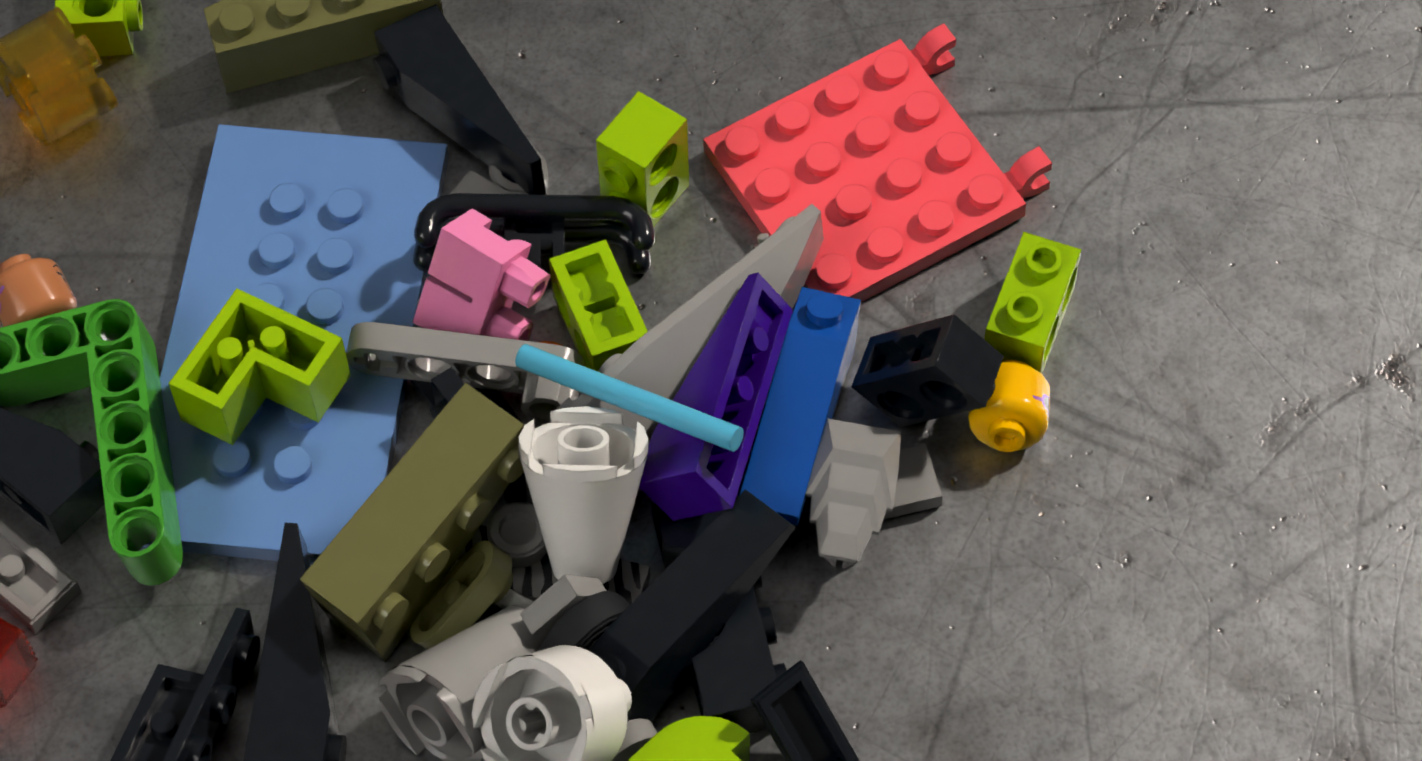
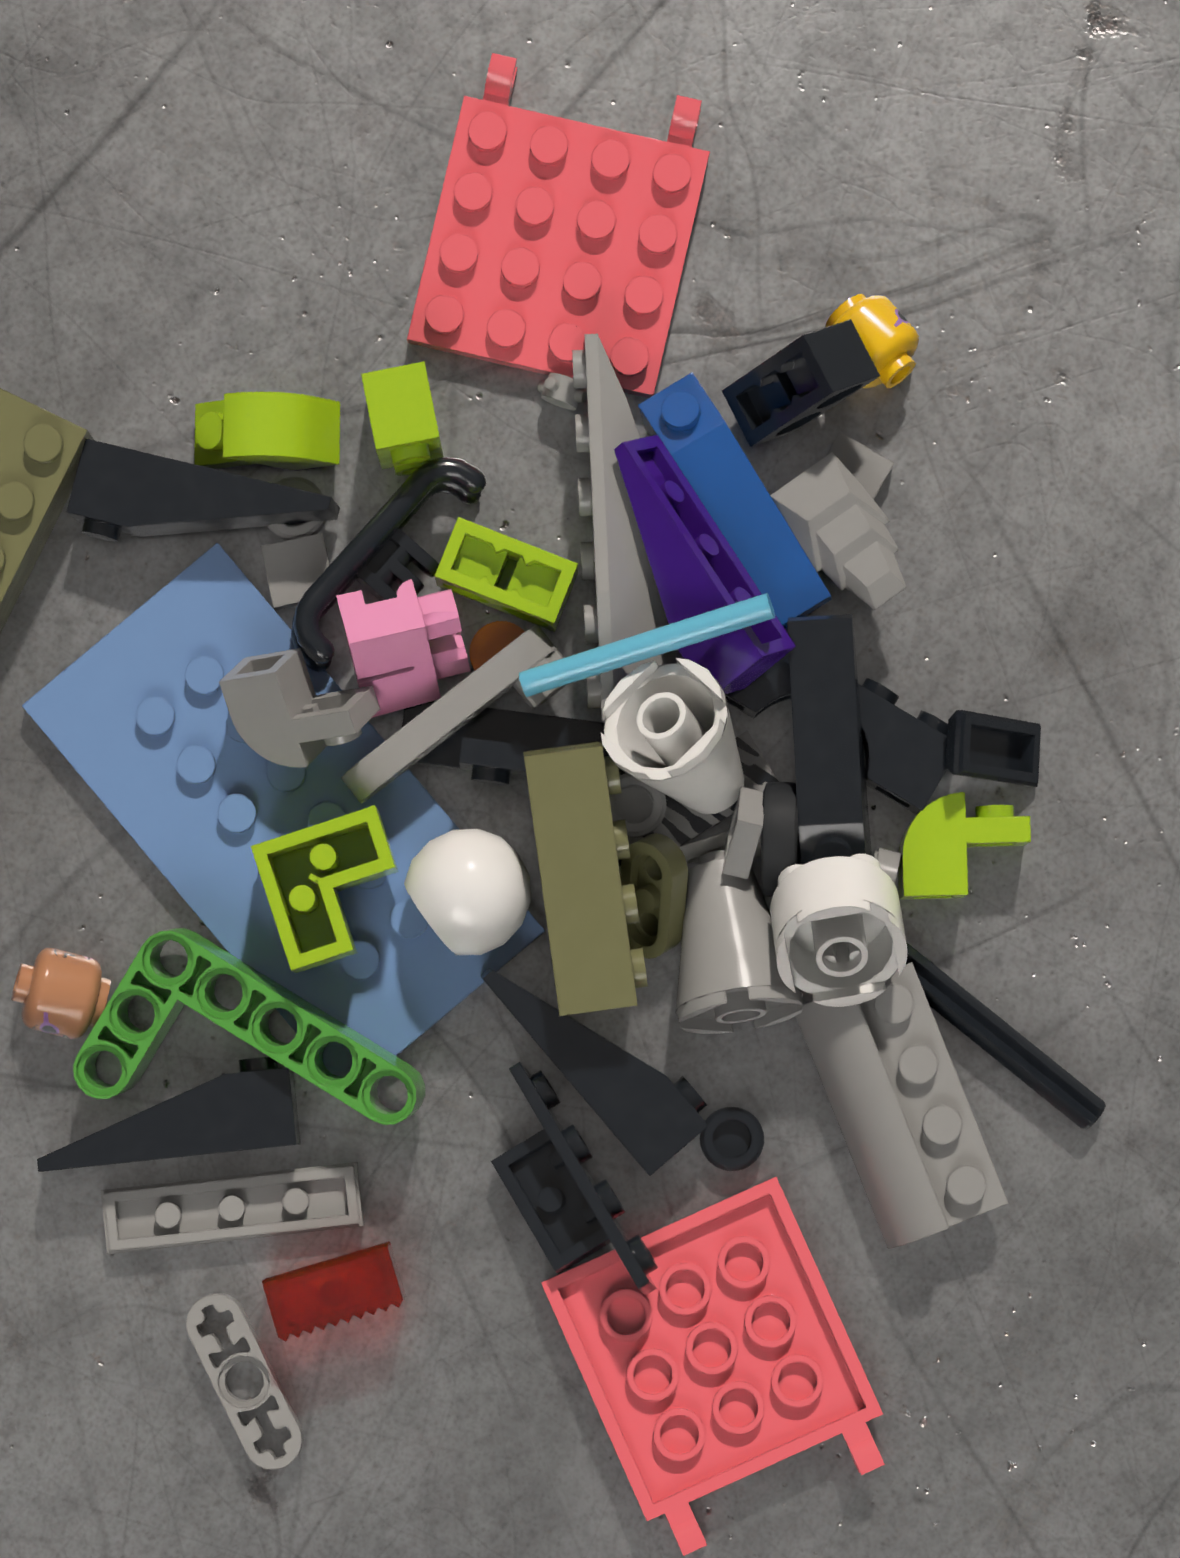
camera: 50 degrees left, 25 degrees up
lime brick [984,232,1081,373] -> none
none -> lime brick [194,392,340,470]
none -> light grey brick [219,648,380,768]
none -> white helmet [404,829,531,955]

